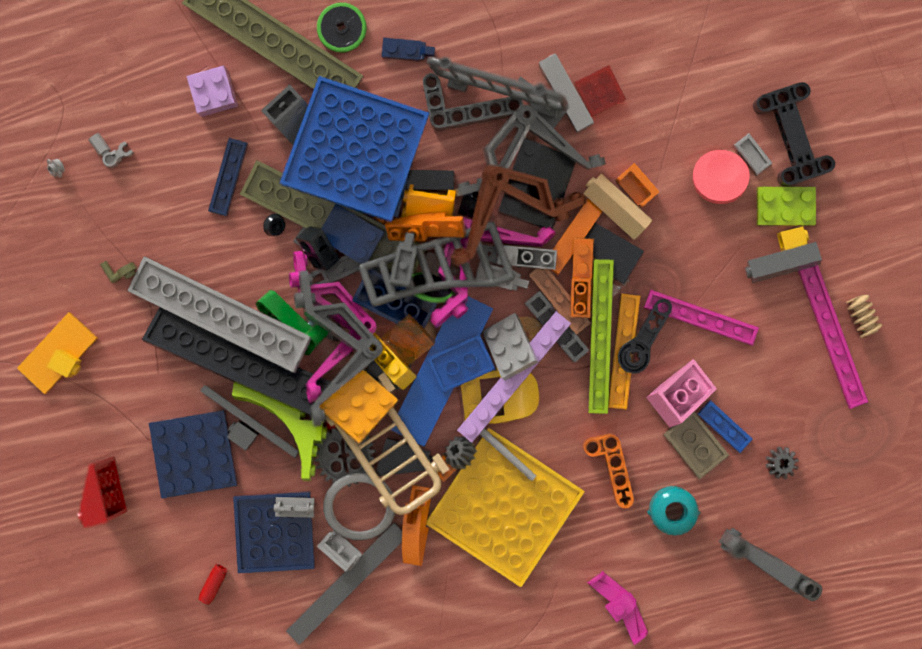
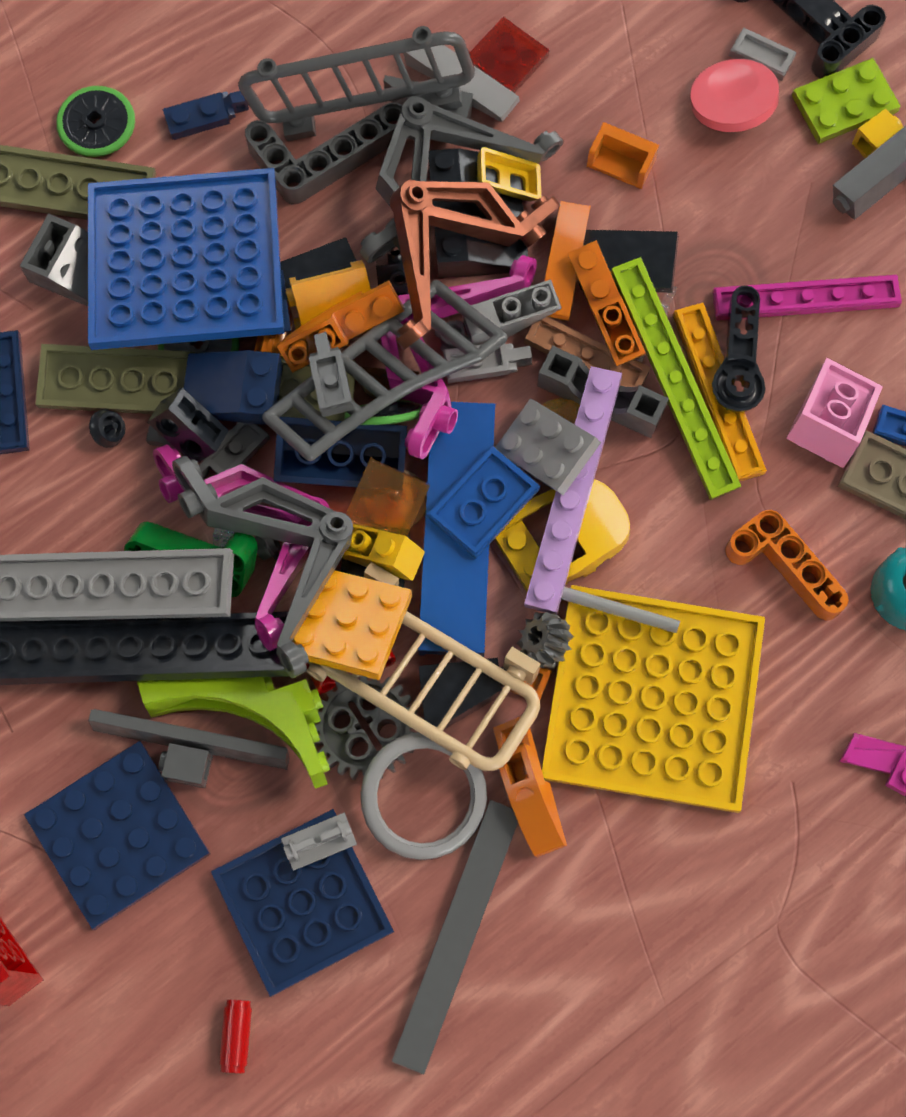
camera: 25 degrees left, 15 degrees down
light grey hinge [317,530,364,572] -> none
tan brick [583,174,652,240] -> none
none -> yellow piece [477,147,541,202]

